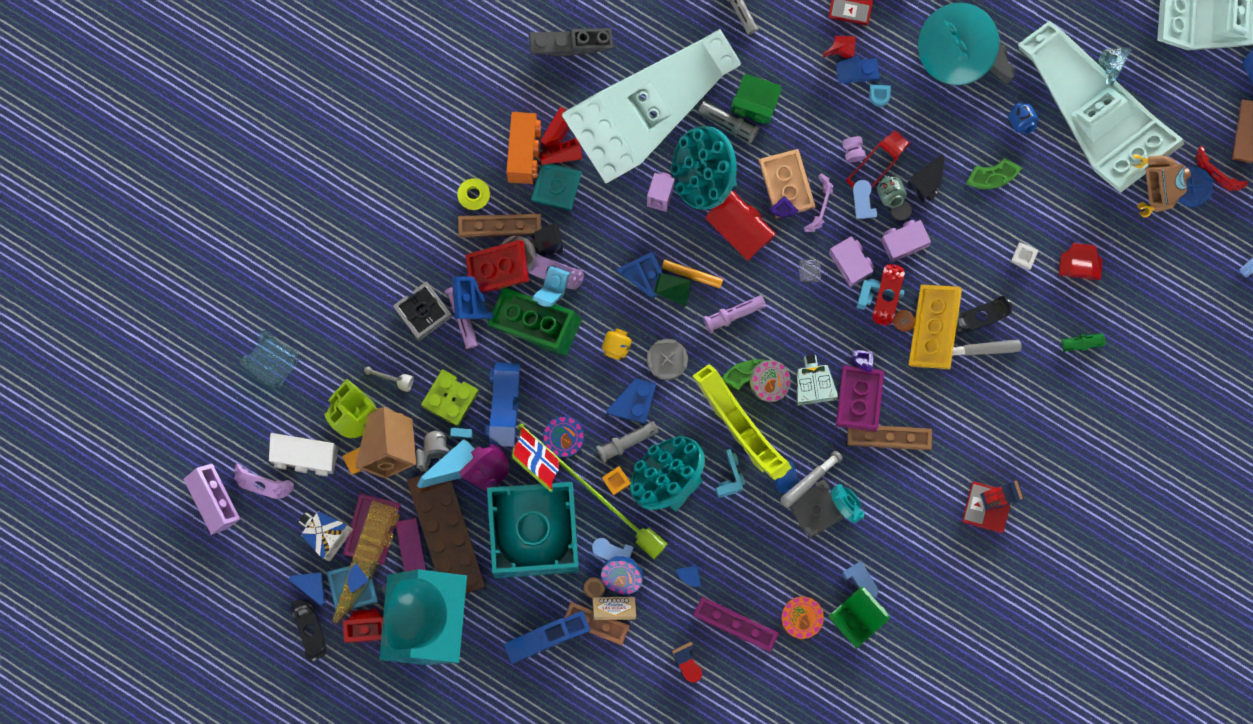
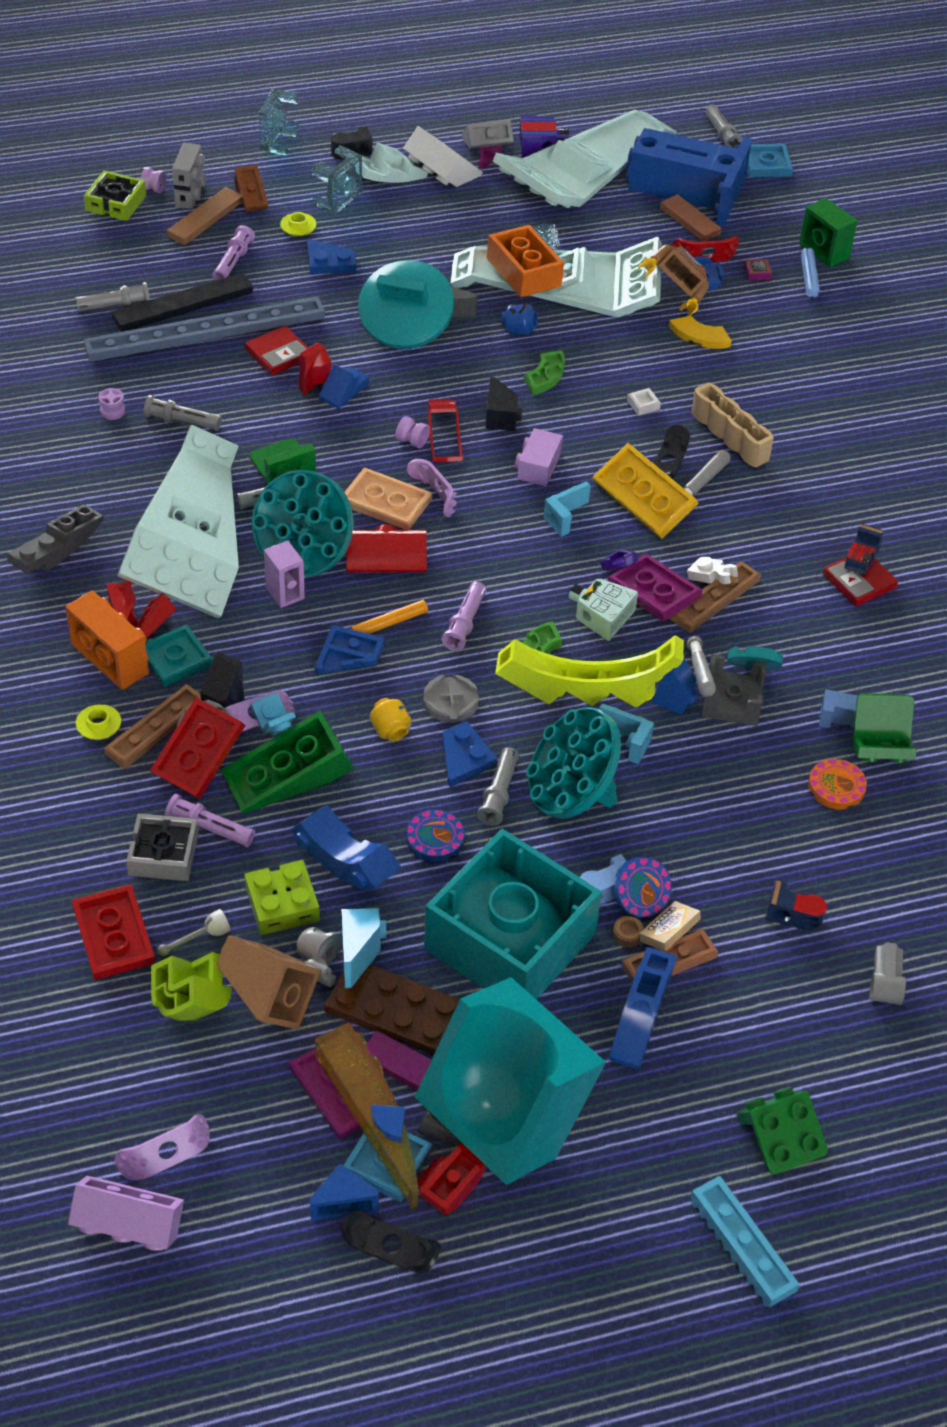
camera: 50 degrees left, 30 degrees down
clear light blue panel [239,330,301,391] -> none
white slope [269,433,338,477] -> none
torso [299,511,353,562] -> none
light orange tile [342,447,362,476] -> none
medium azure tile [450,428,473,441] -> none
blue wing [452,277,493,319] -> none
magenta slope [459,444,509,492] -> none
flag [512,423,668,560] -> none
light orange plate [602,466,631,496] -> none
dark green slope [654,273,691,307] -> none
blue tile [676,566,701,587] -> none
magenta tile [693,597,779,653] -> none
light grey tile [750,360,791,402] -> none
dark purple tile [769,196,799,217] -> none
clear plate [799,260,821,282] -> none
lavender brick [829,236,874,288] -> none
light blue leg [853,180,877,220] -> none
medium azure tile [869,85,891,107] -> none
red piece [872,264,904,325] -> none
sand green head [877,176,907,208] -> none
dark grey tile [890,201,912,222] -> none
dark orange tile [893,310,915,332] -> none
red slope [1058,243,1103,280] -> none
green pin [1061,333,1106,352] -> none
none -> red plate [71,884,156,980]
none -> orange brick [486,225,565,297]
none -> yellow tile [669,316,732,349]
none -> white plate [687,557,738,584]
none -> tan brick [691,382,774,467]
none -> tile [744,259,772,280]

